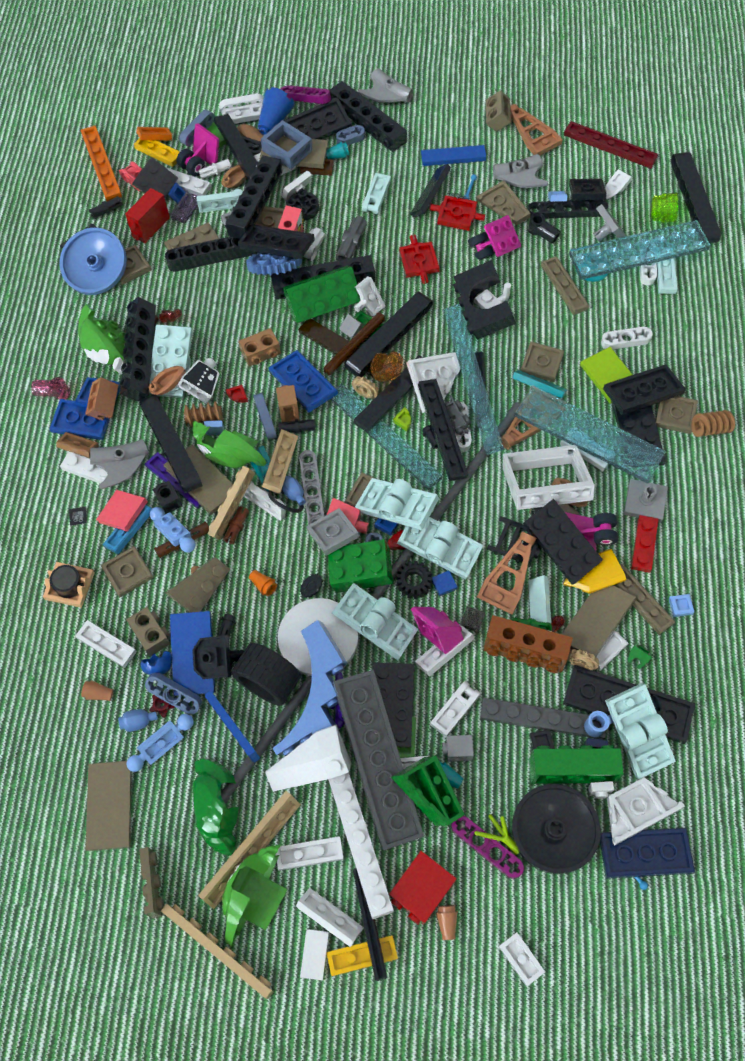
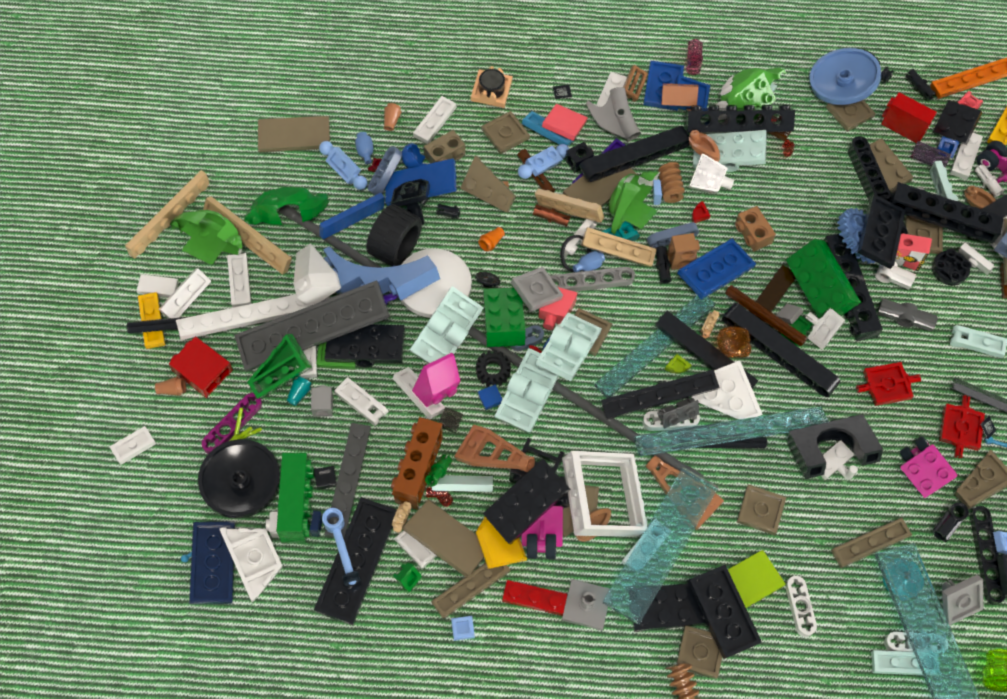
camera: 85 degrees right, 0 degrees up
dark tan wing [139,847,164,919] -> none
teal tile [512,370,567,398] -> none
light aqua plate [605,683,676,779] -> none

